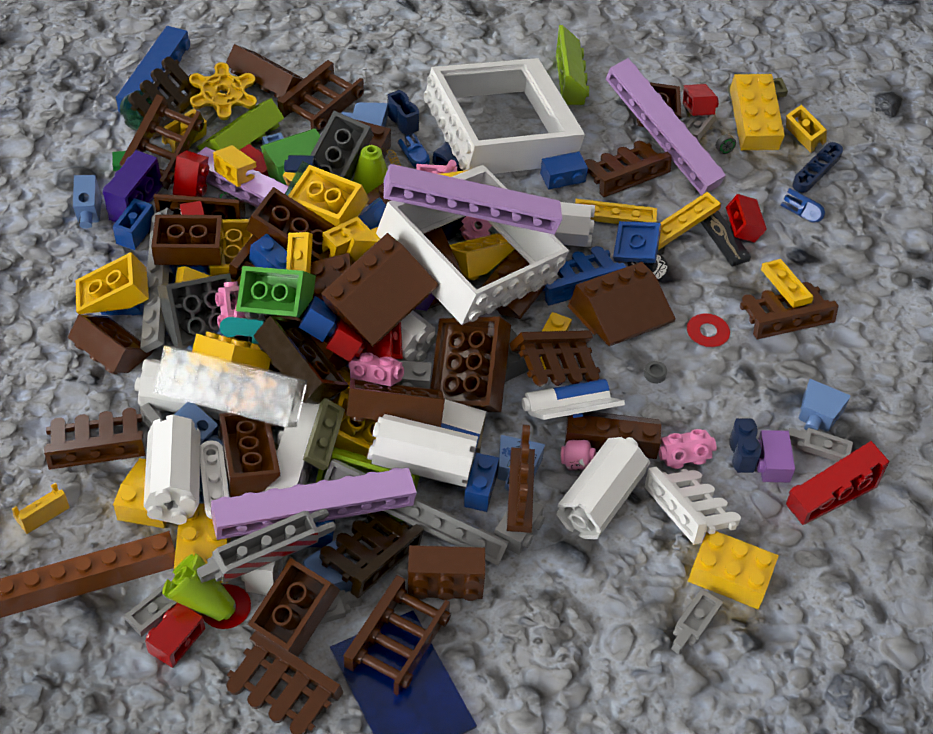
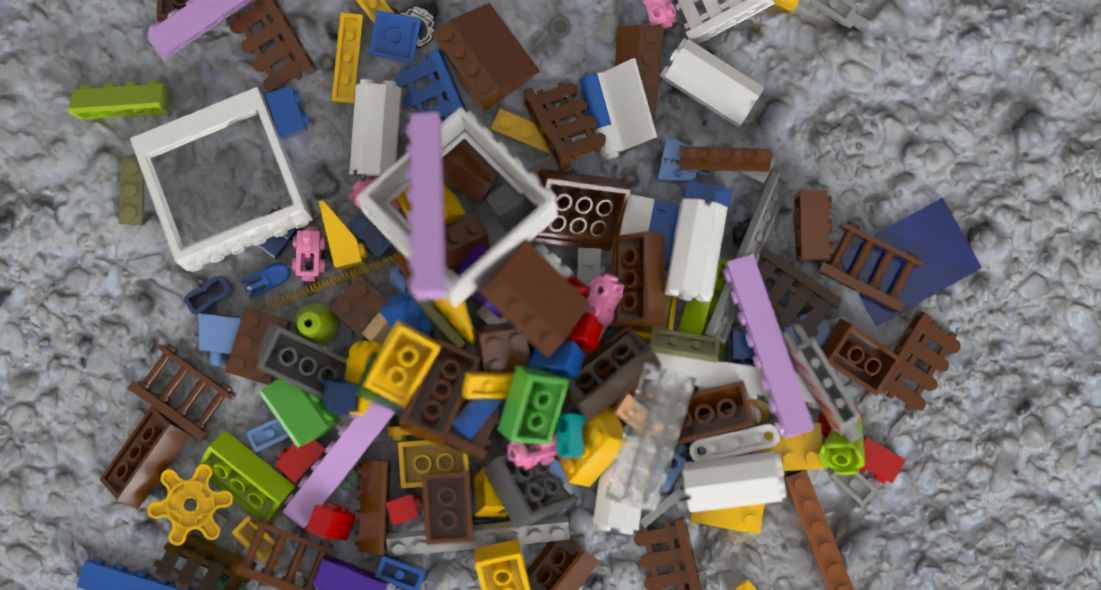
camera: 90 degrees left, 35 degrees up
yellow hinge [213,145,256,187] -> none
yellow hinge [322,216,370,258] -> none
bright pink head [561,440,596,470] -> none

